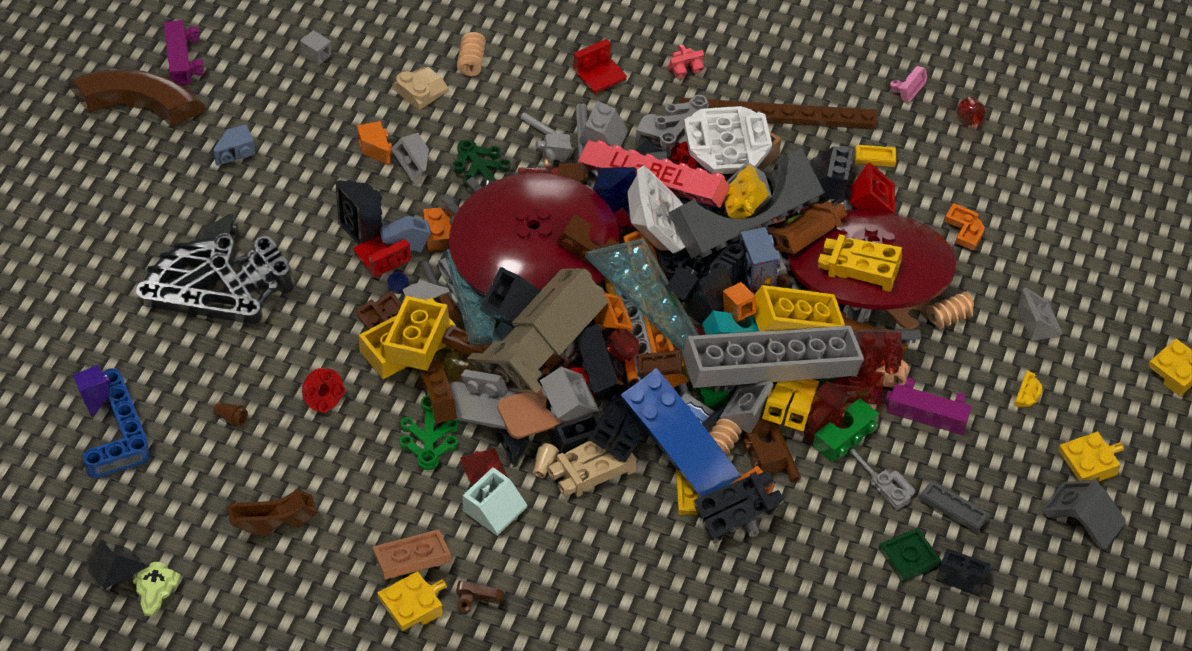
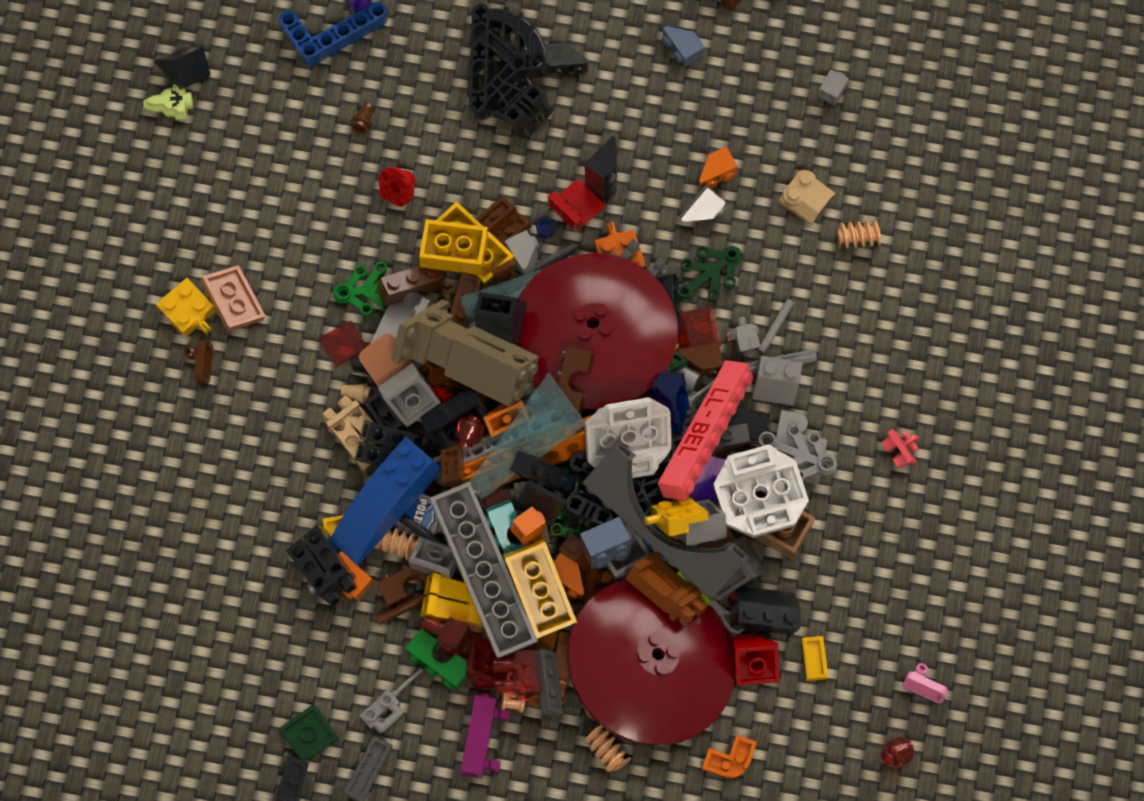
camera: 85 degrees right, 20 degrees up
reddish brown arch [227,489,318,538] -> none
sand blue slope [380,216,431,252] -> none
light aqua slope [463,467,527,536] -> none
red bracket [573,39,627,93] -> none
reddish brown plate [679,98,877,129] -> none
yellow hips [818,234,902,292] -> none

